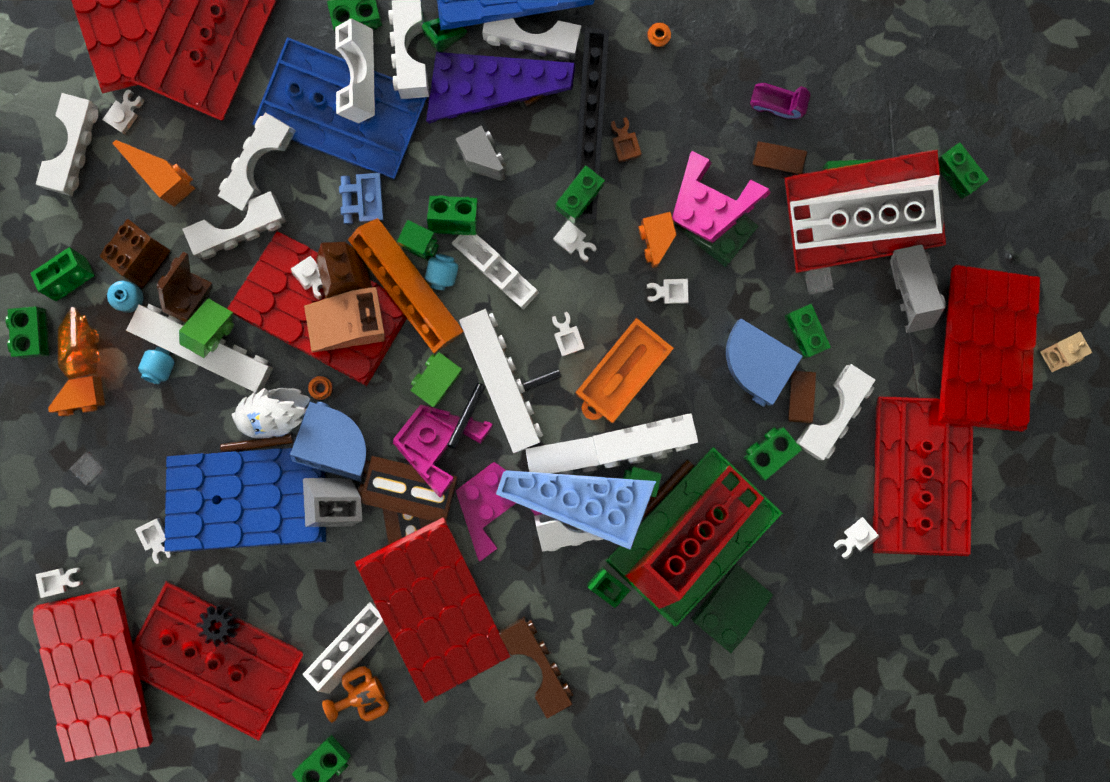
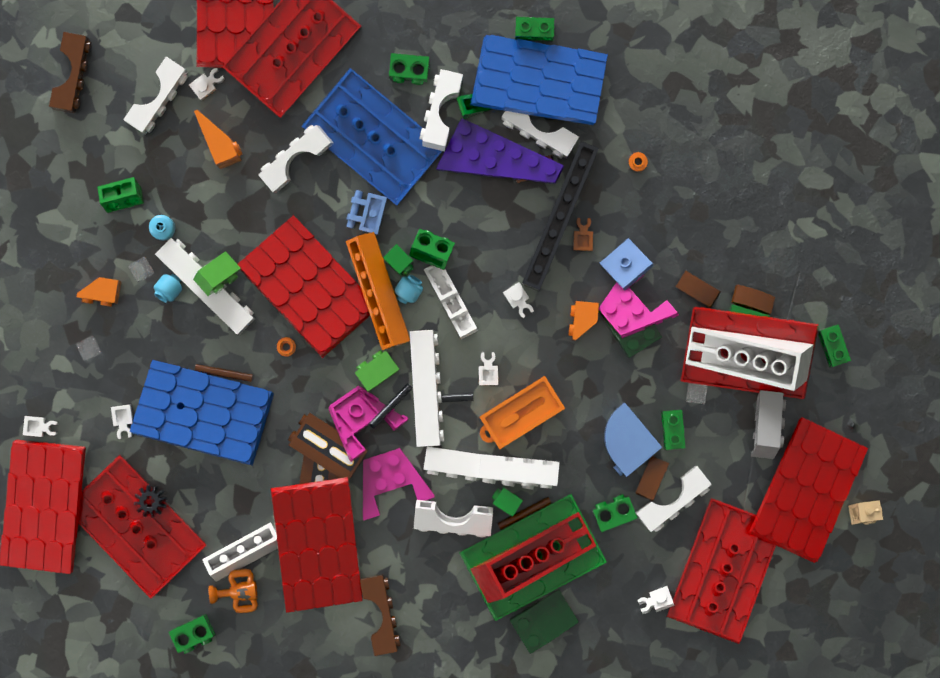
camera: 30 degrees right, 0 degrees up
green brick [6,306,49,358] -> none
clear orange slope [58,307,100,380] -> none
reddish brown bracket [100,219,171,288] -> none
reddish brown bracket [157,252,213,323] -> none
white arch [182,191,287,260] -> none
white head [232,388,310,439] -> none
medium blue brick [290,402,367,482] -> none
white plate [291,256,323,300] -> none
light grey slope [303,478,362,527] -> none
nougat slope [304,287,384,353] -> none
reddish brown slope [316,242,372,299] -> none
white arch [335,18,375,123] -> none
light grey slope [456,126,507,181] -> none
light blue wing [496,470,656,549] -> none
green brick [555,165,605,224] -> none
green slope [587,566,631,608] -> none
white plate [647,279,689,304] -> none
magenta animal [750,83,811,119] -> none
none -> clear tile [128,256,155,283]
none -> medium blue plate [600,238,654,291]
none -> reddish brown slope [731,285,775,315]

